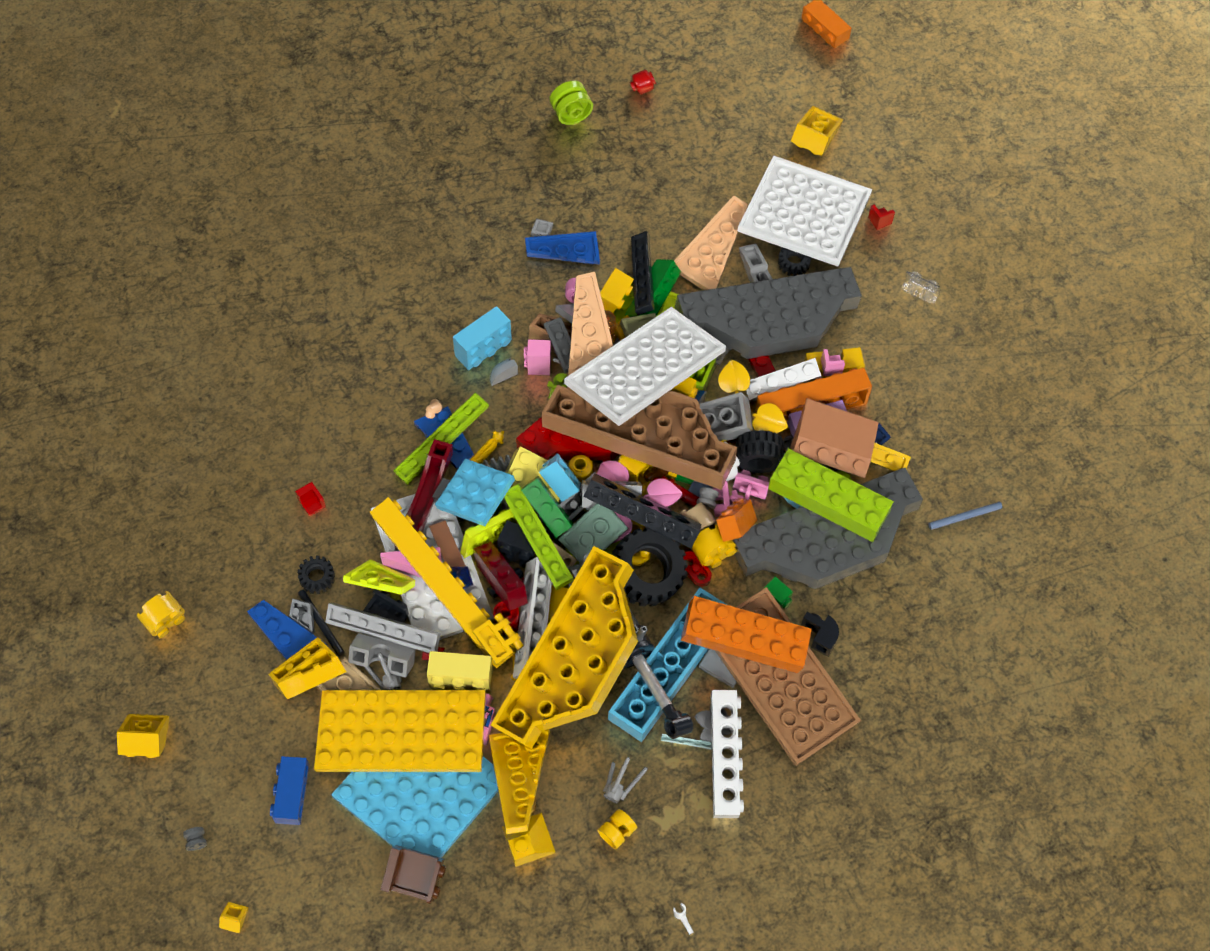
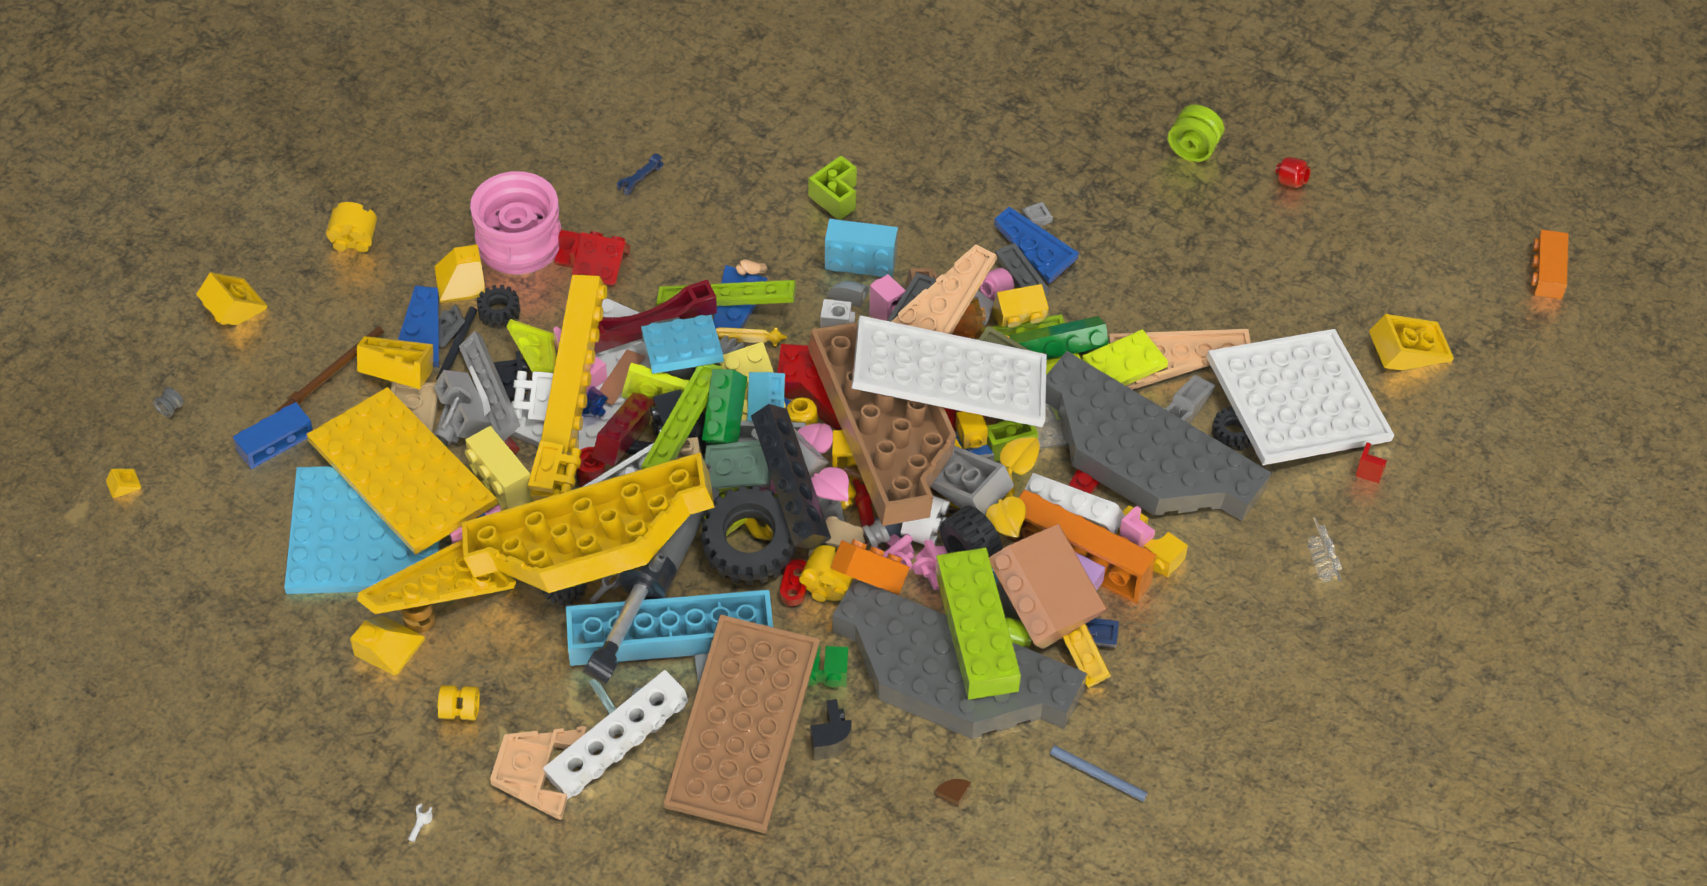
camera: 50 degrees right, 10 degrees down
reddish brown panel [380,845,446,904] -> none
light grey plant [603,757,648,803] -> none
black tile [631,231,654,315] -> none
orange brick [680,596,812,673] -> none
none -> reddish brown bar [275,326,384,413]
none -> yellow slope [434,244,485,304]
none -> white sticker [469,365,491,417]
none -> bright pink wheel [470,172,561,274]
none -> light nougat wing [490,726,587,820]
none -> white plate [511,371,554,422]
none -> red bracket [572,231,631,286]
none -> dark blue piece [617,153,663,195]
none -> lime brick [808,156,857,220]
none -> white brick [821,299,855,328]
none -> reddish brown tile [935,779,971,806]
none -> dark grey plate [995,243,1049,297]
none -> neon yellow plate [1082,329,1168,386]

